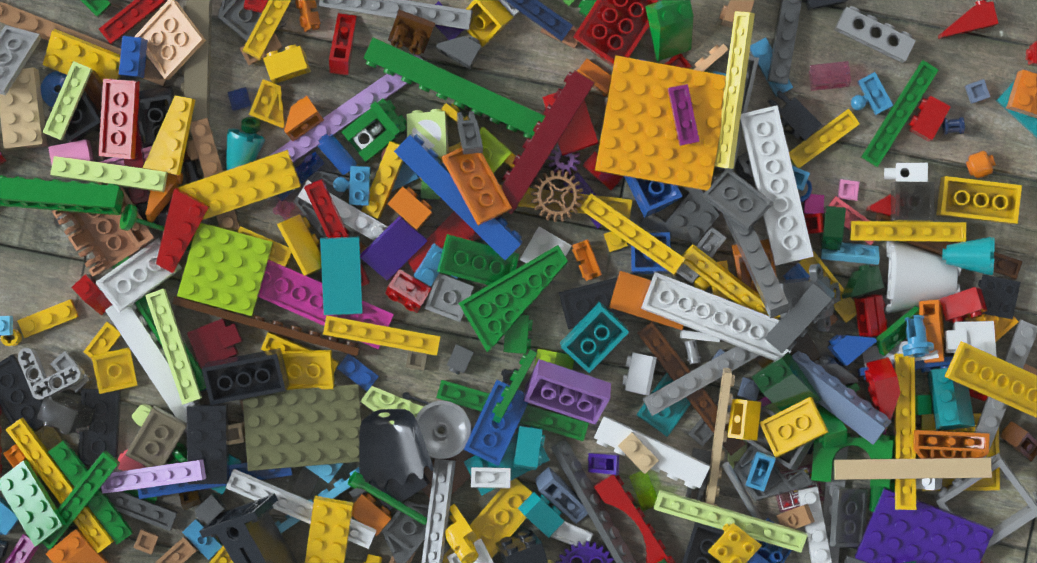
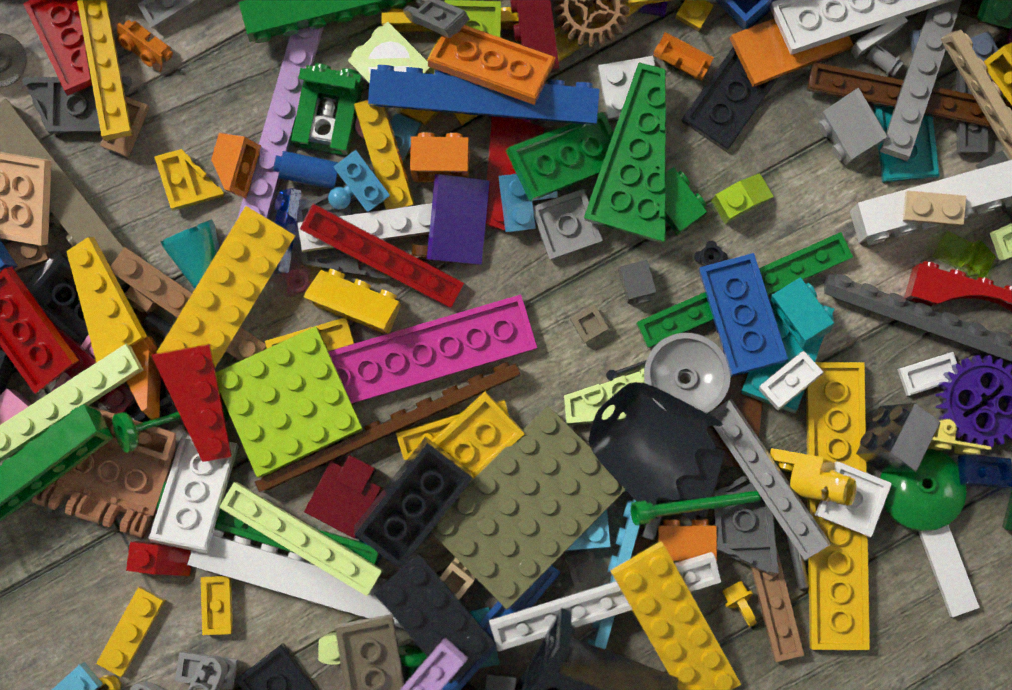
camera: 35 degrees left, 5 degrees down
yellow plate [91,348,138,394] -> none
clear blue plate [227,87,252,111] -> none
dark green tile [241,117,261,134] -> none
yellow brick [263,44,311,84] -> none
teal tile [320,237,362,315] -> none
yellow plate [323,316,441,356] -> none
red slope [329,13,357,75] -> none
blue plate [337,354,379,391] -> none
red bracket [385,269,432,313] -> none
bright green plate [421,180,440,200] -> none
green plate [492,350,537,423] -> none
teal brick [518,492,565,538] -> none
medium lavender brick [524,359,611,425] -> none
sand blue slope [535,467,588,524] -> none
teal brick [560,302,629,373] -> none
dark purple slope [588,453,619,475] -> none

